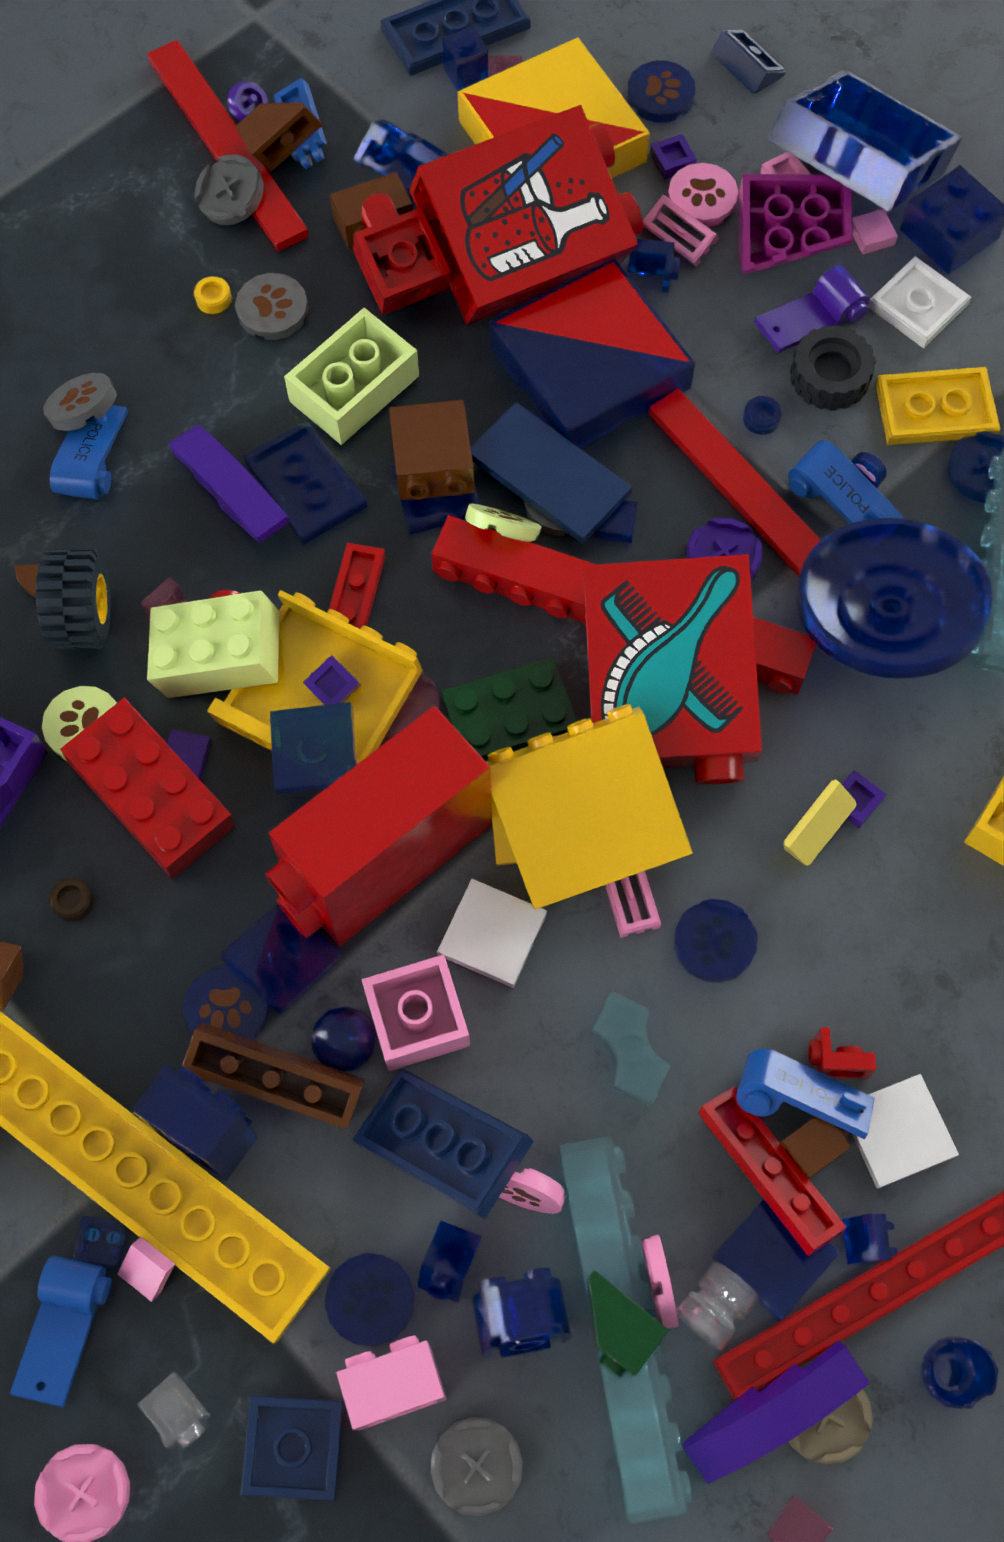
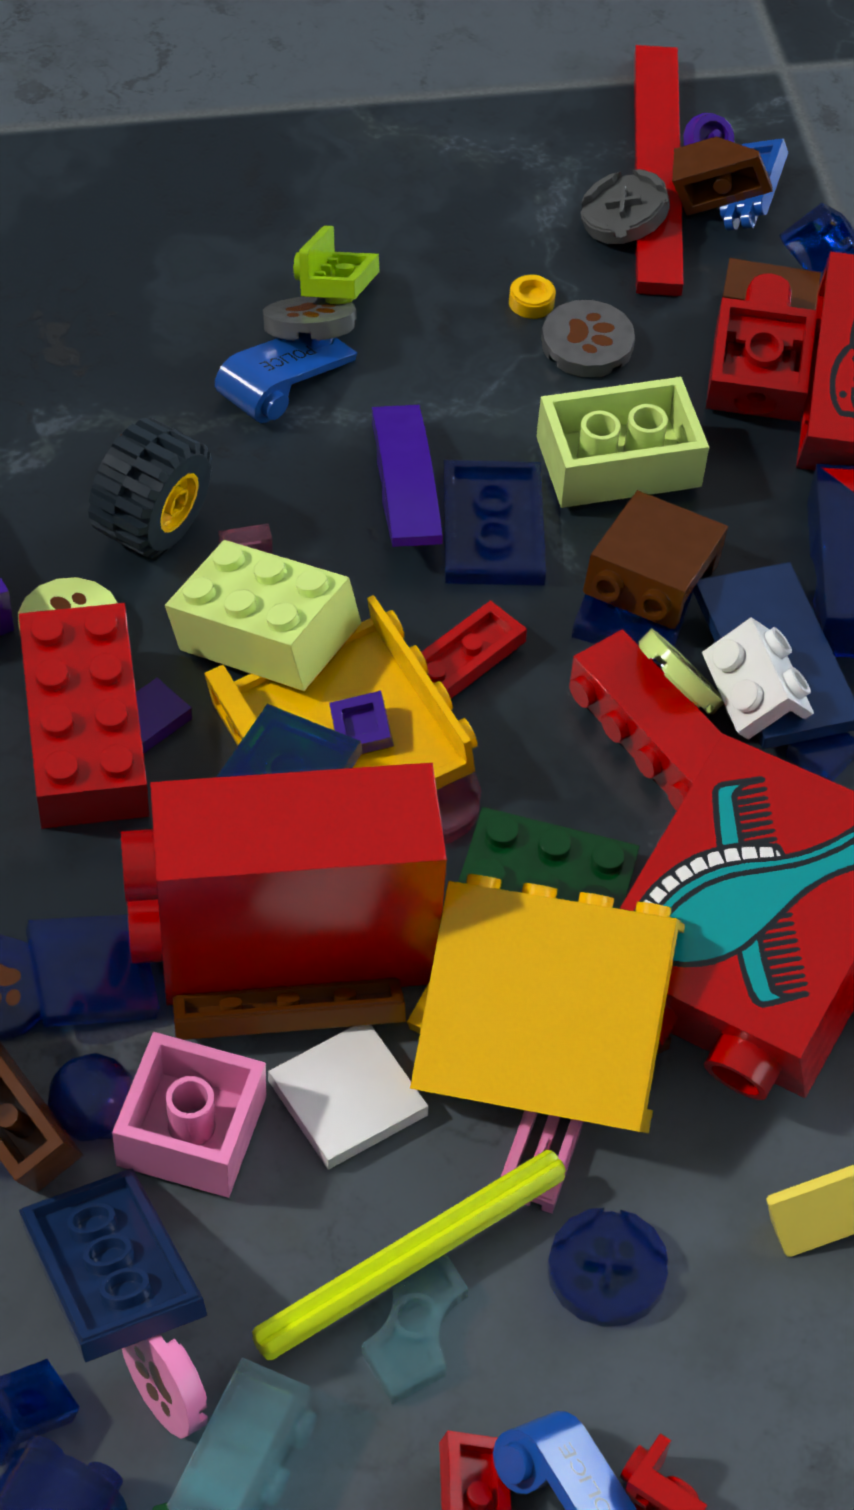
camera: 30 degrees right, 15 degrees down
none -> reddish brown tile [173,978,406,1040]
none -> neon yellow axle [252,1150,566,1360]
none -> lime bracket [293,225,380,304]
none -> white bracket [702,617,814,740]

